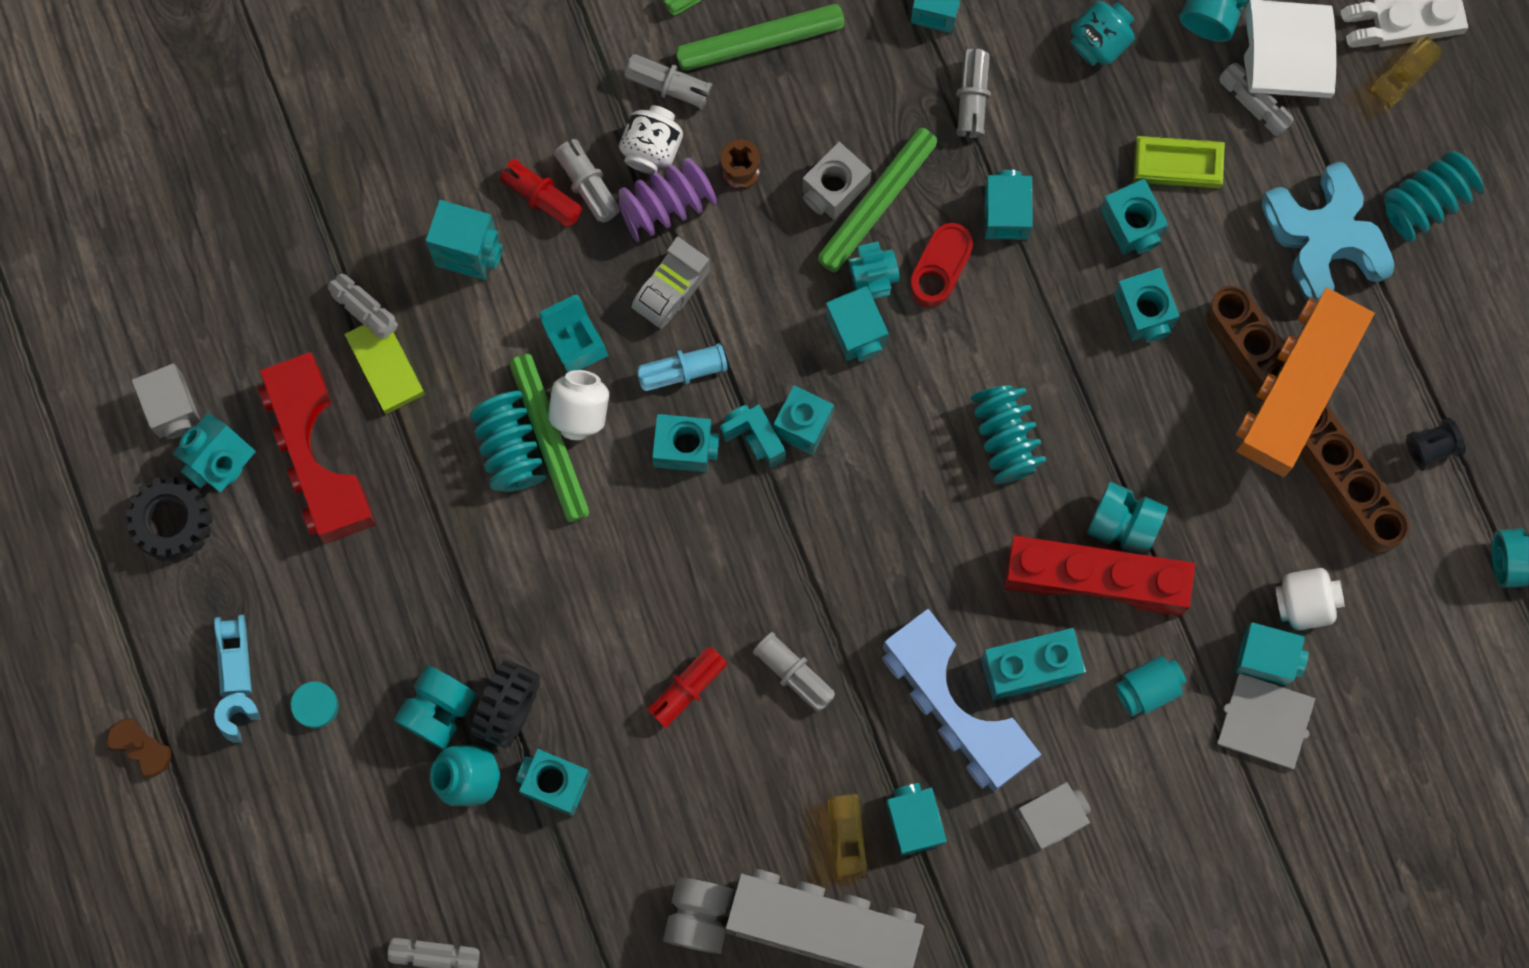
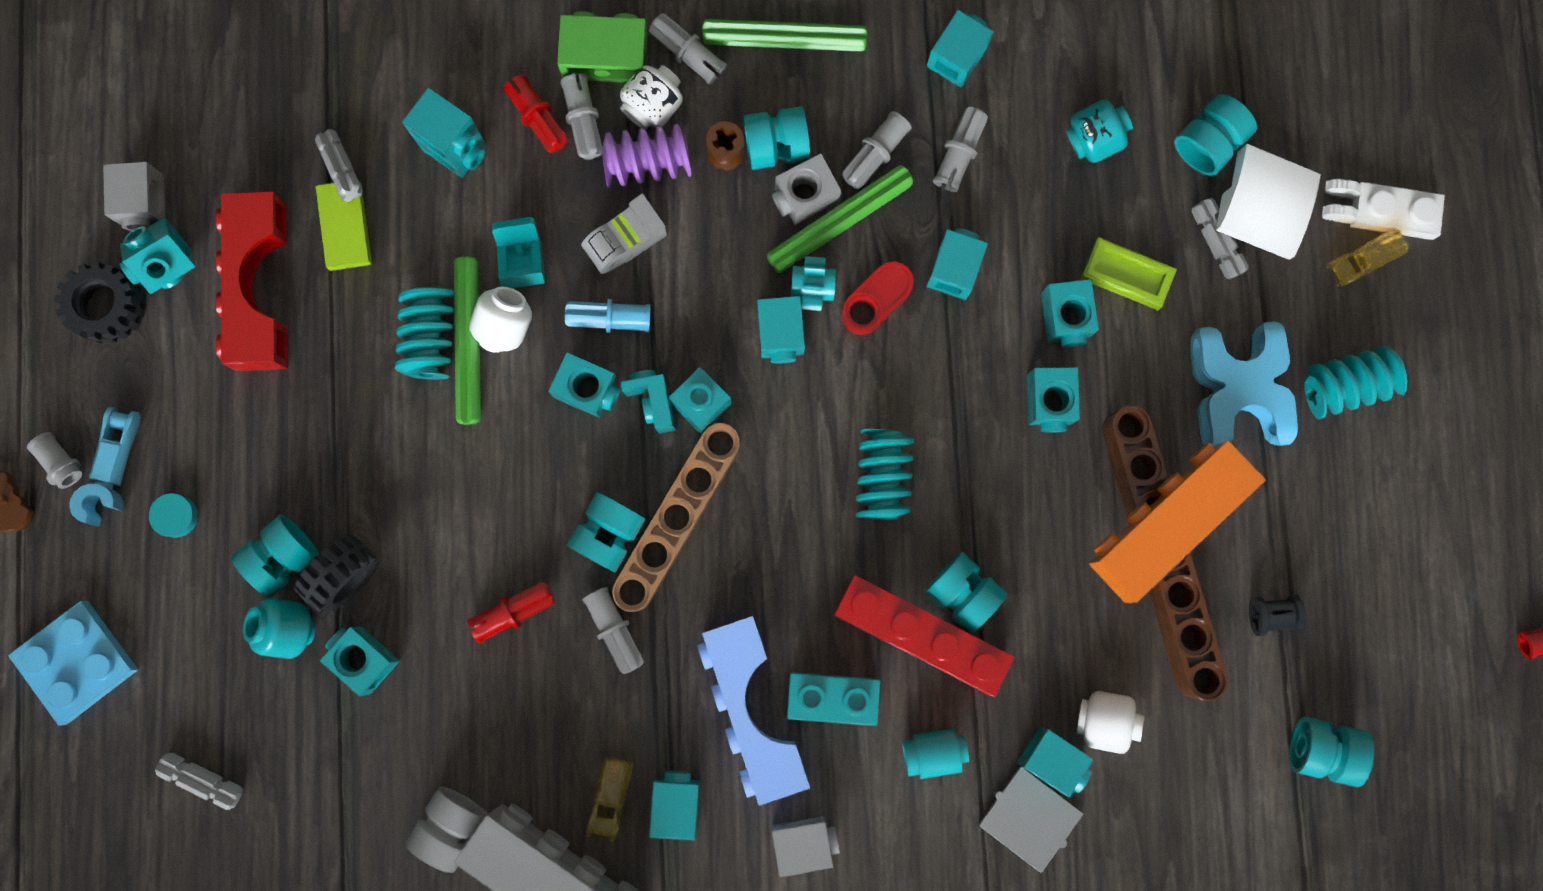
camera: 15 degrees right, 5 degrees up
none -> medium azure plate [8,601,138,726]
none -> light grey pin [27,432,82,489]
none -> bright green brick [558,11,648,82]
none -> teal wheel [566,492,646,573]
none -> medium nougat beam [612,423,740,612]
none -> teal wheel [743,106,811,170]
none -> light grey axle [842,111,912,189]

